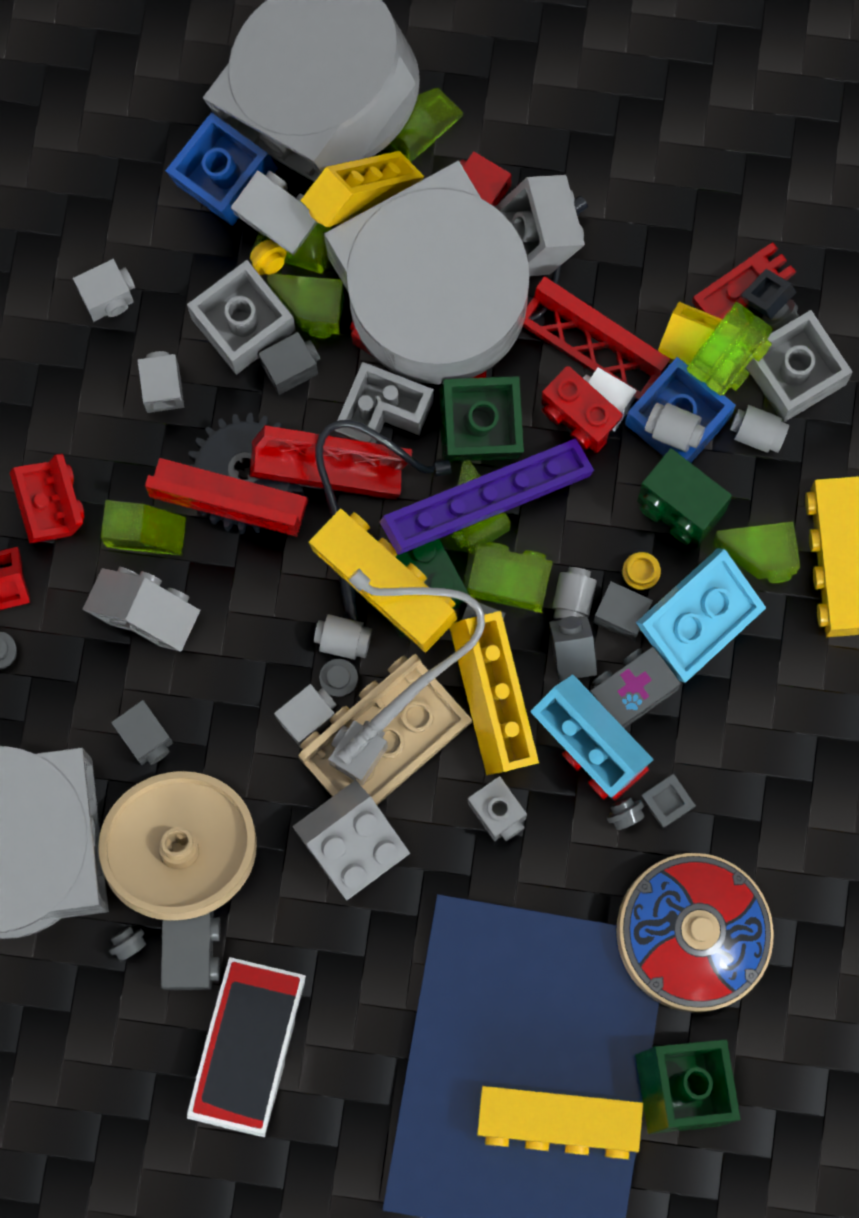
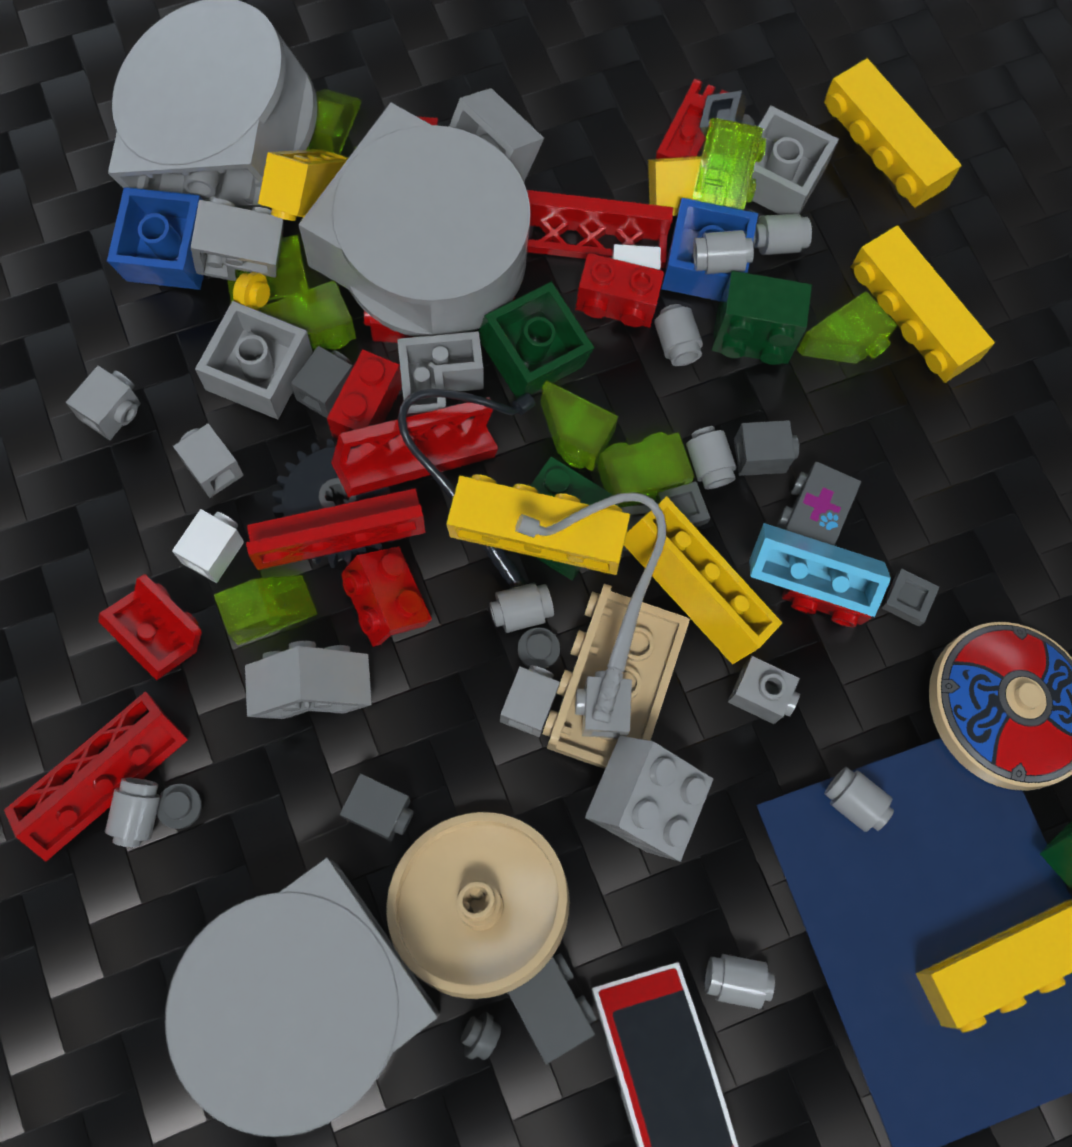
camera: 40 degrees left, 5 degrees down
dark purple plate [380,438,594,555] -> none
dark grey brick [549,616,597,681] -> none
dark grey plate [606,797,645,830] -> none
yellow plate [622,552,661,591] -> none
medium azure plate [636,548,766,683] -> none
none -> white brick [172,509,244,583]
none -> red brick [327,349,402,447]
none -> red bracket [341,546,432,647]
none -> light grey brick [654,304,703,366]
none -> dark grey plate [656,482,710,527]
none -> light grey brick [705,954,775,1009]
none -> light grey brick [824,767,894,832]

